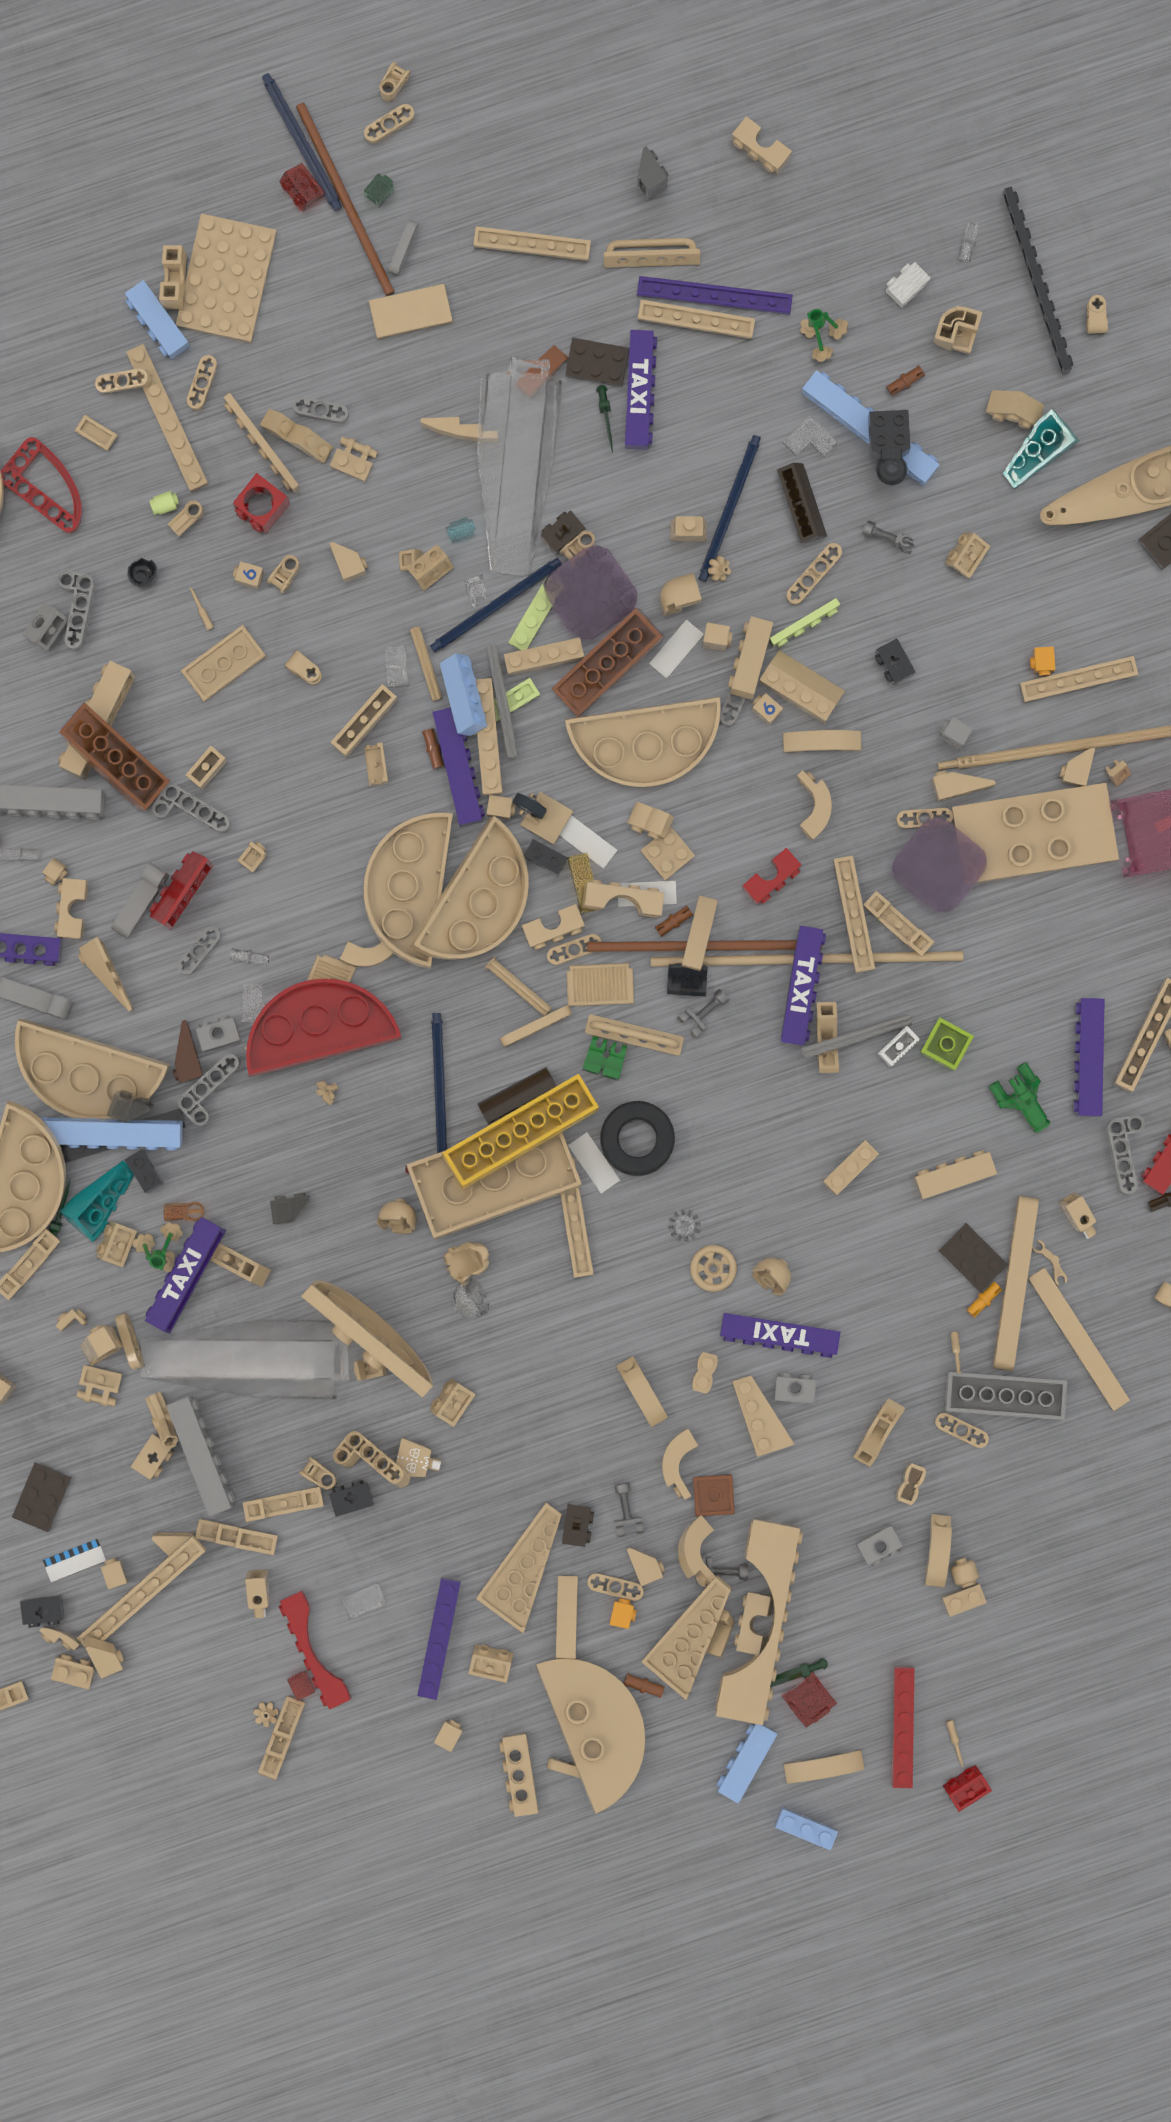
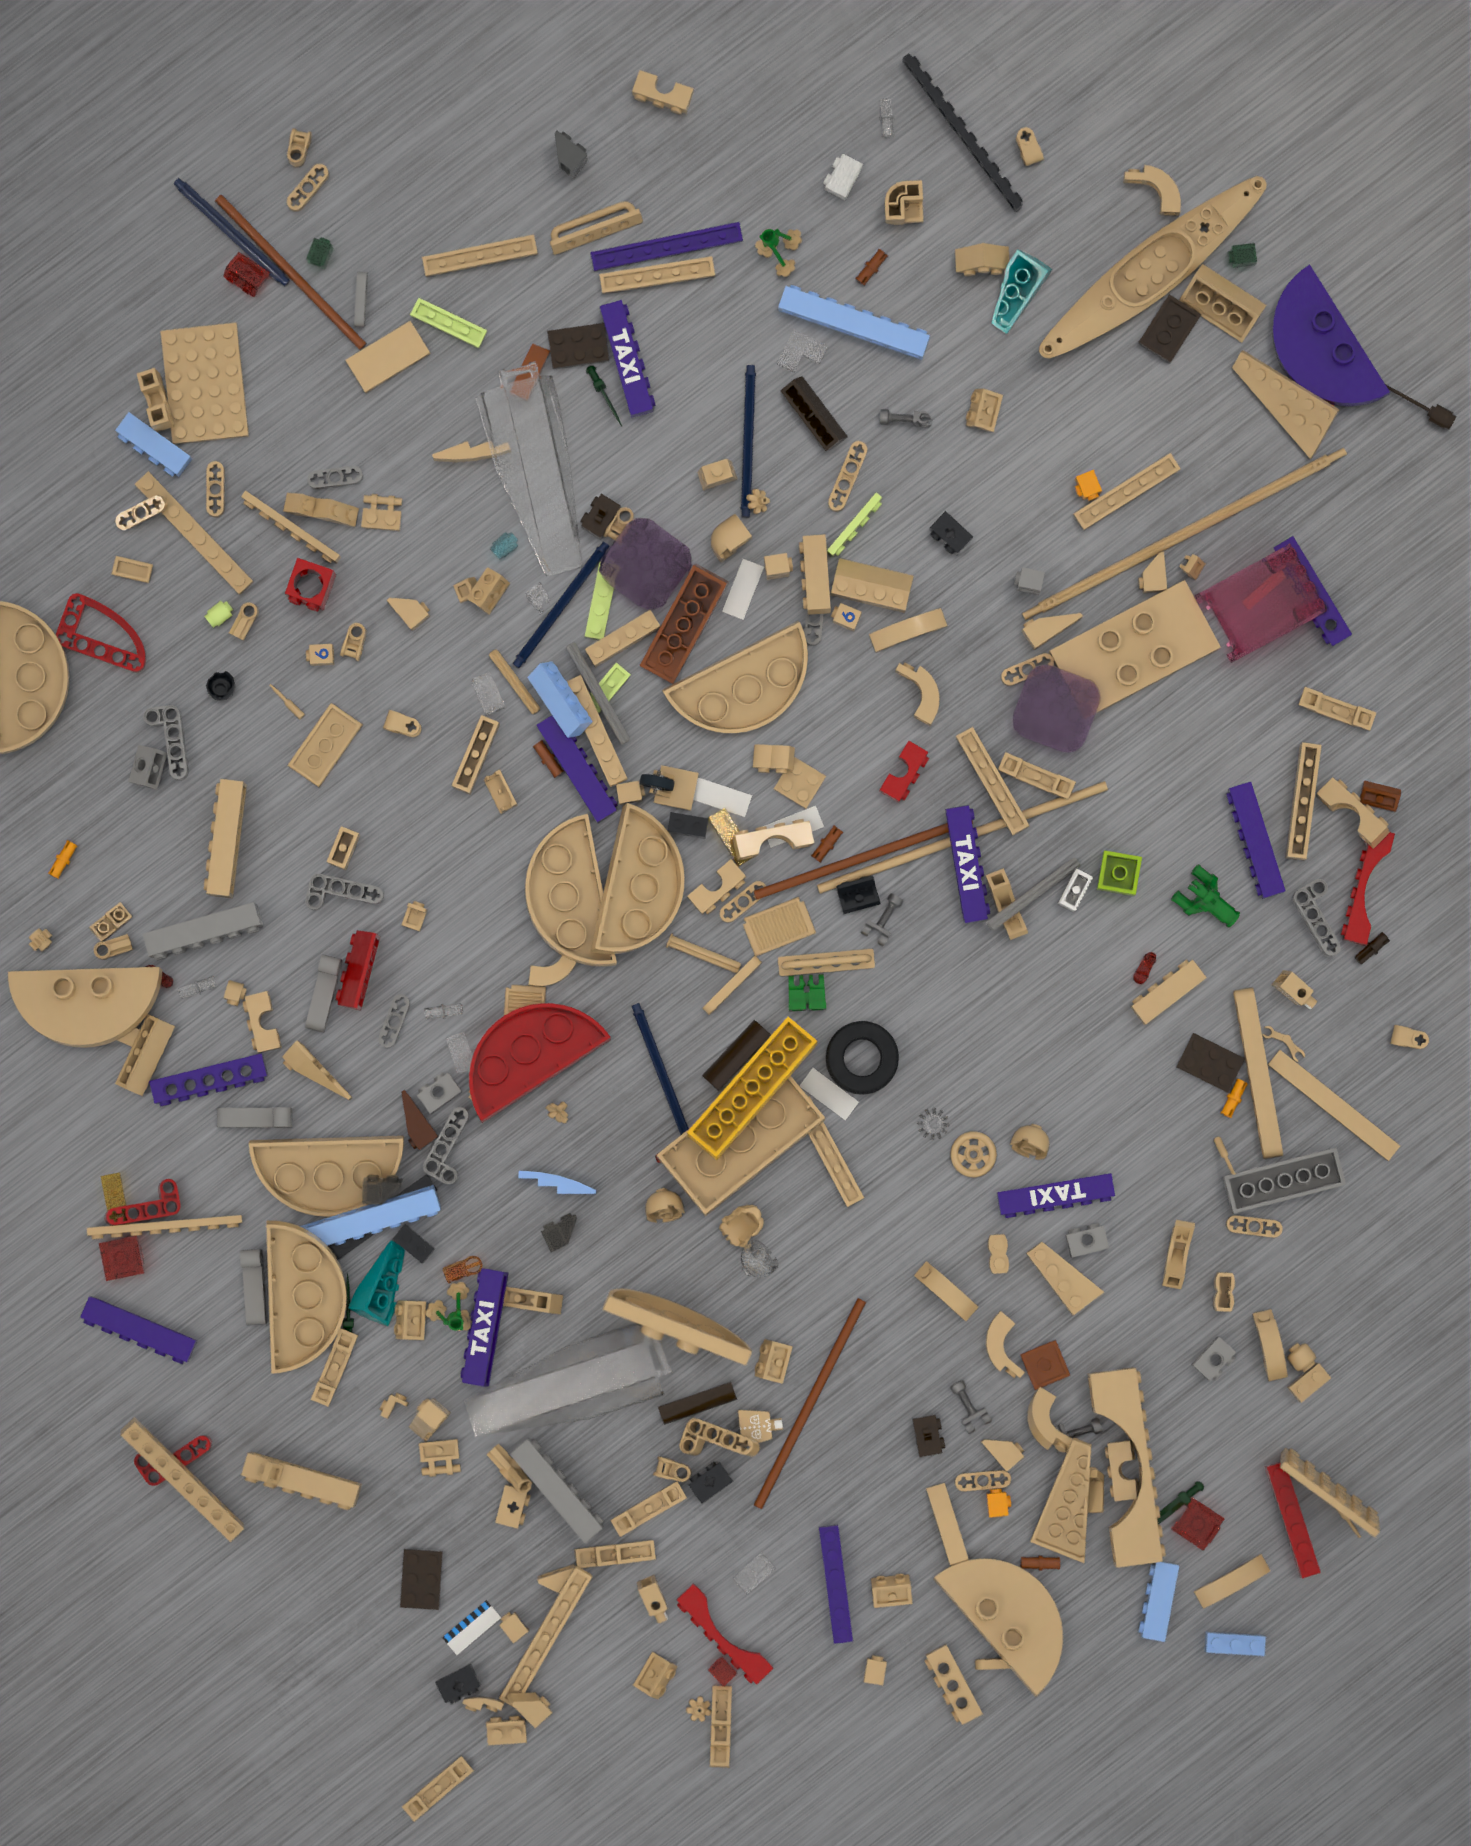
camera: 20 degrees left, 0 degrees up
dark orange slope [59,702,170,810] -> none
tan beam [115,1313,144,1370] -> none
tan bracket [354,1359,387,1381] -> none
tan wing [476,1503,562,1634] -> none
tan slope [682,895,718,971] -> none
tan arch [822,1140,879,1196] -> none
black brick [868,410,911,486] -> none
red bracket [943,1765,992,1812] -> none
none -> yellowish green plate [410,297,487,348]
none -> light blue slope [519,1171,596,1194]
none -> tan bracket [633,1652,677,1699]
none -> dark brown brick [658,1382,737,1425]
none -> dark orange piece [754,1298,866,1509]
none -> clear red piece [1133,952,1156,984]
none -> tan plate [1280,1448,1380,1537]

